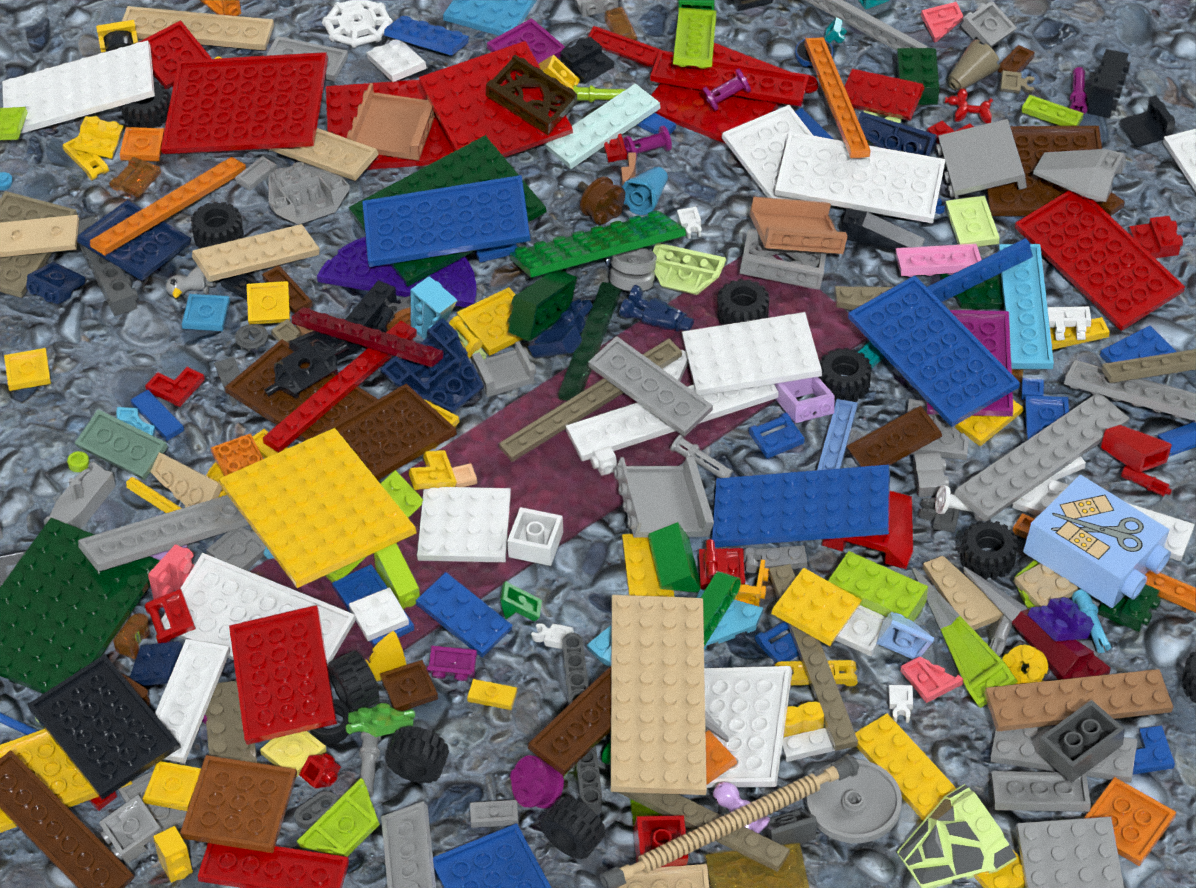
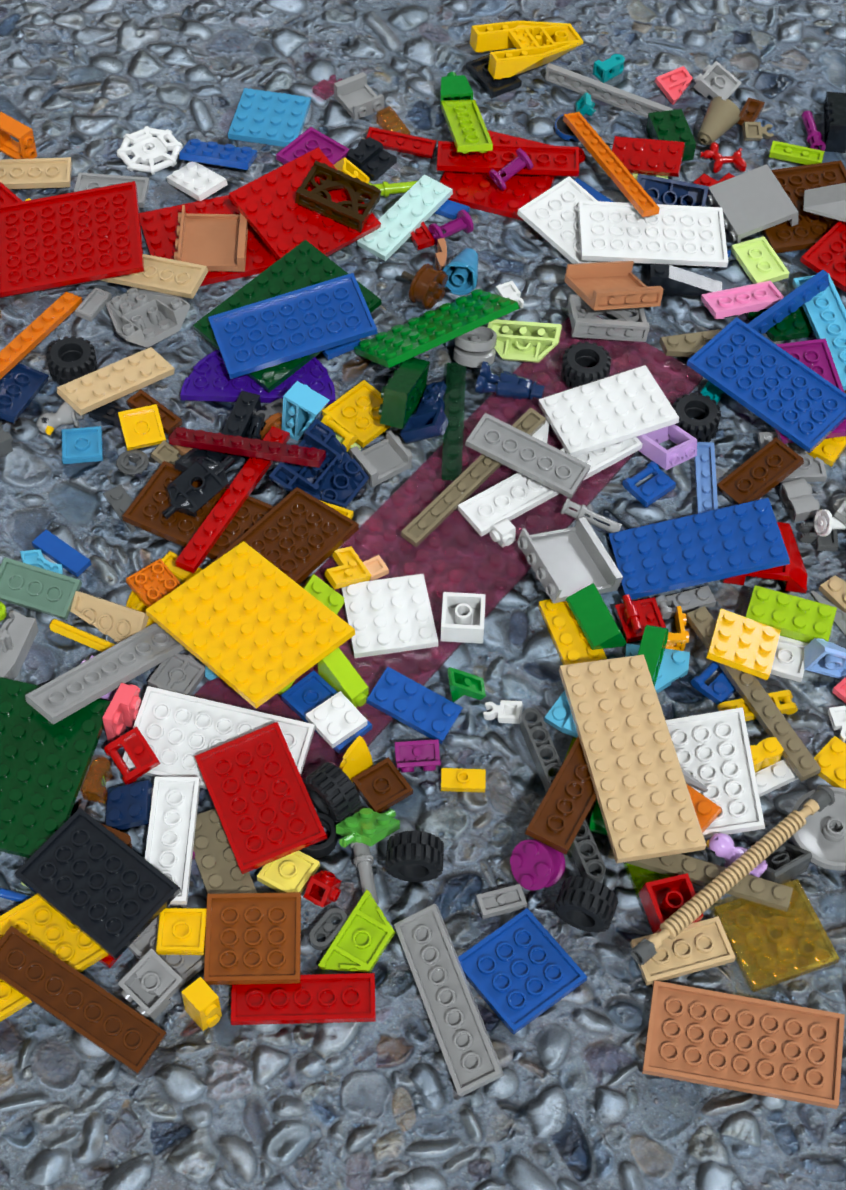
camera: 15 degrees left, 5 degrees up
red plate [145,367,205,407] -> none

